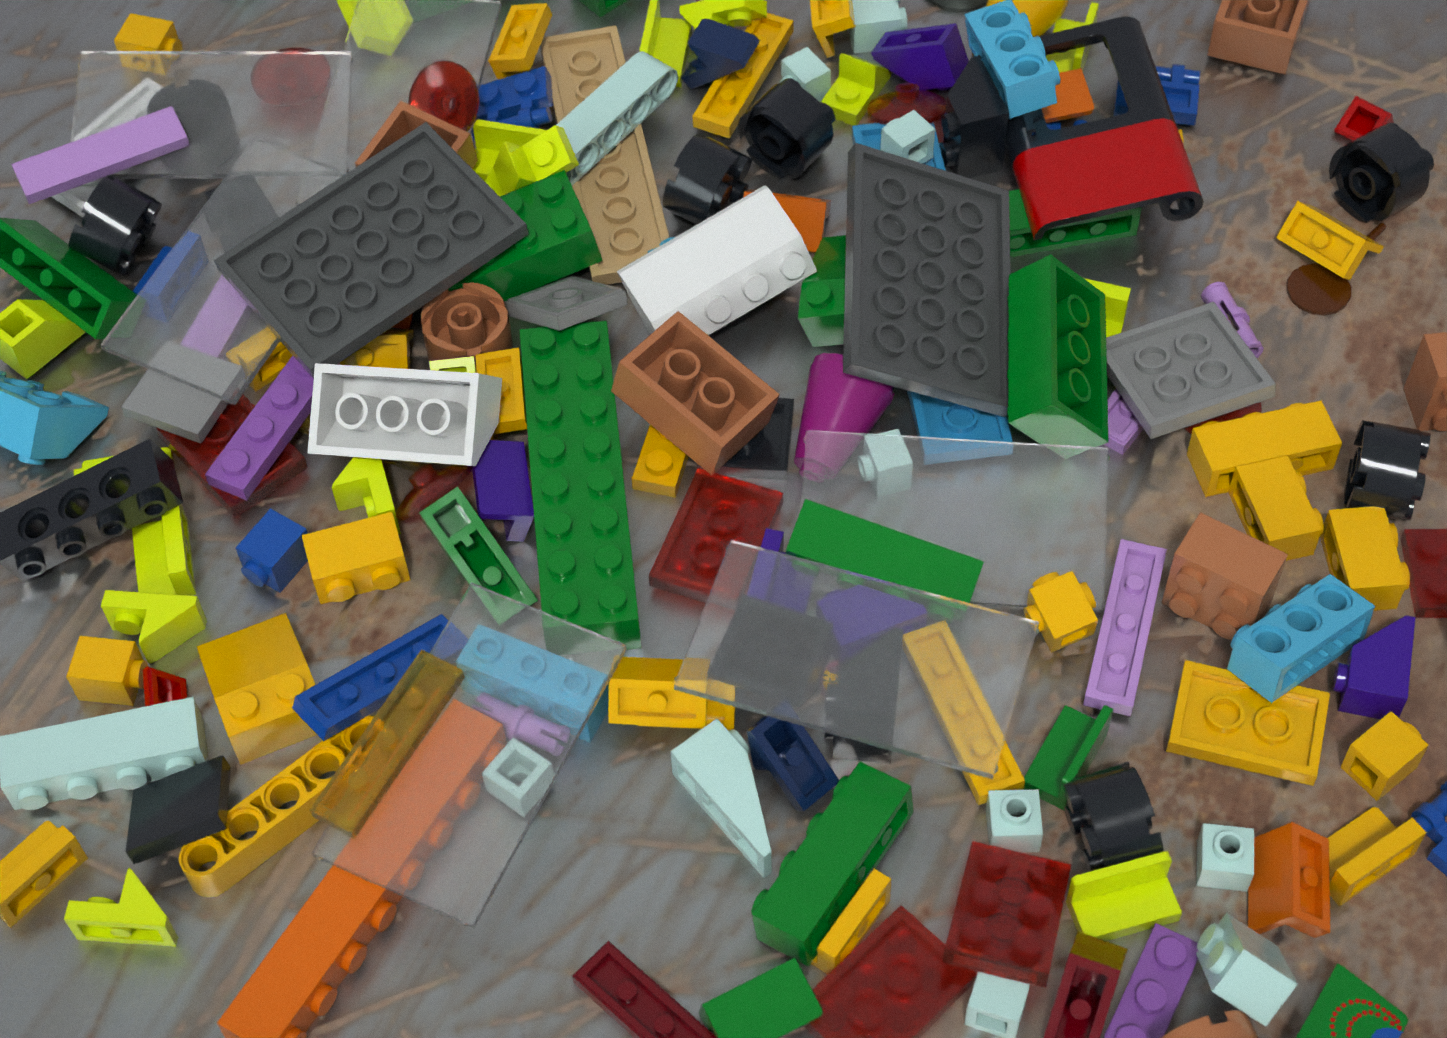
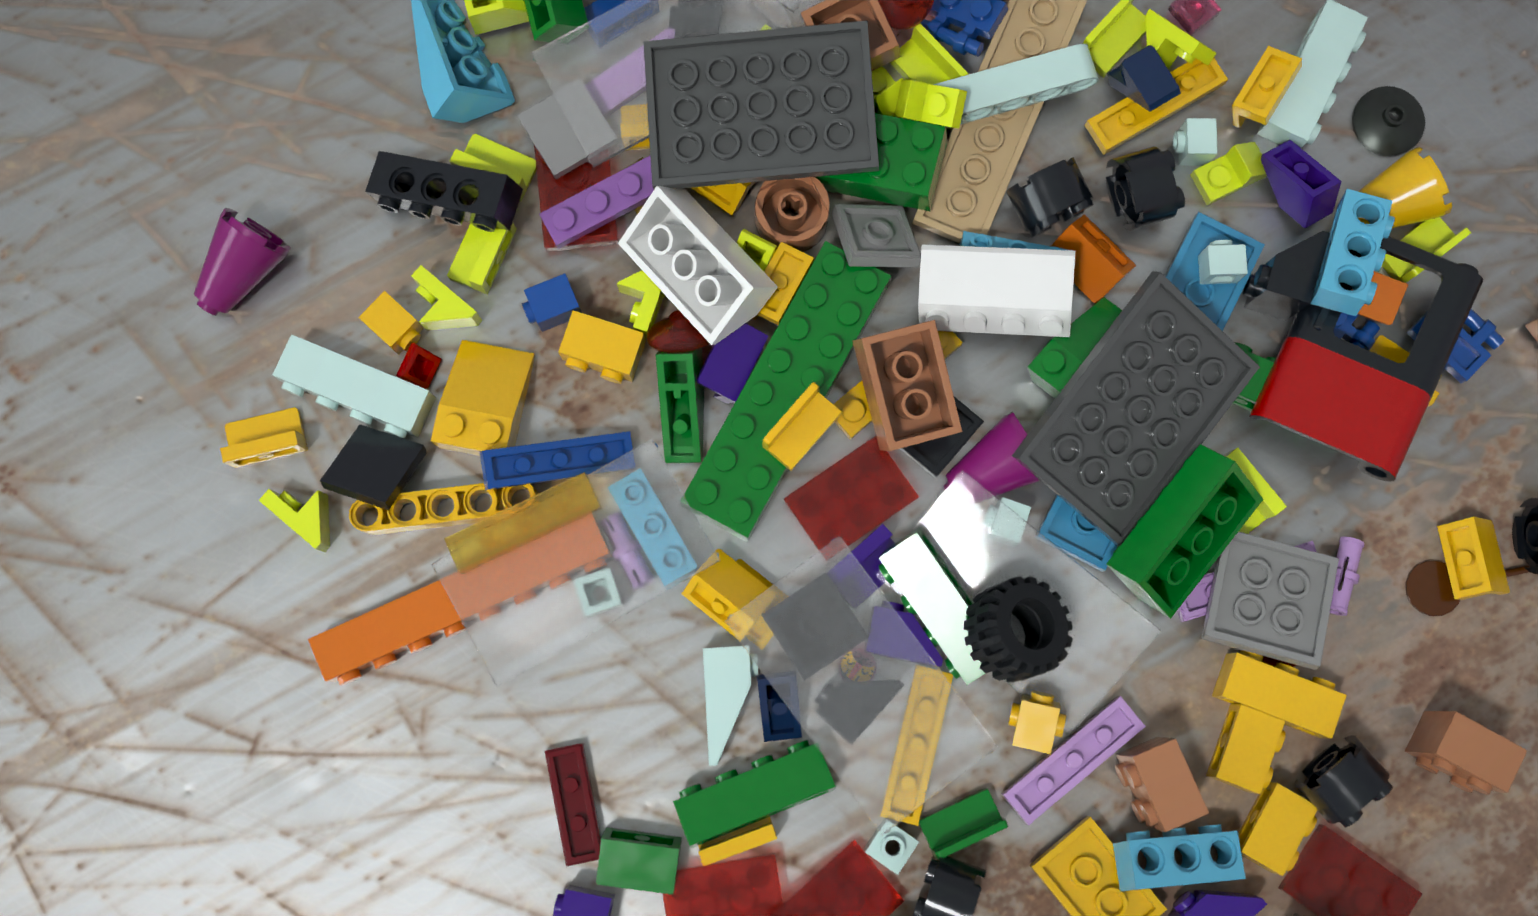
camera: 30 degrees right, 25 degrees up
clear red dish [867,83,947,125] -> none
none -> yellow panel [762,382,842,471]
none -> black tyre [963,576,1073,682]

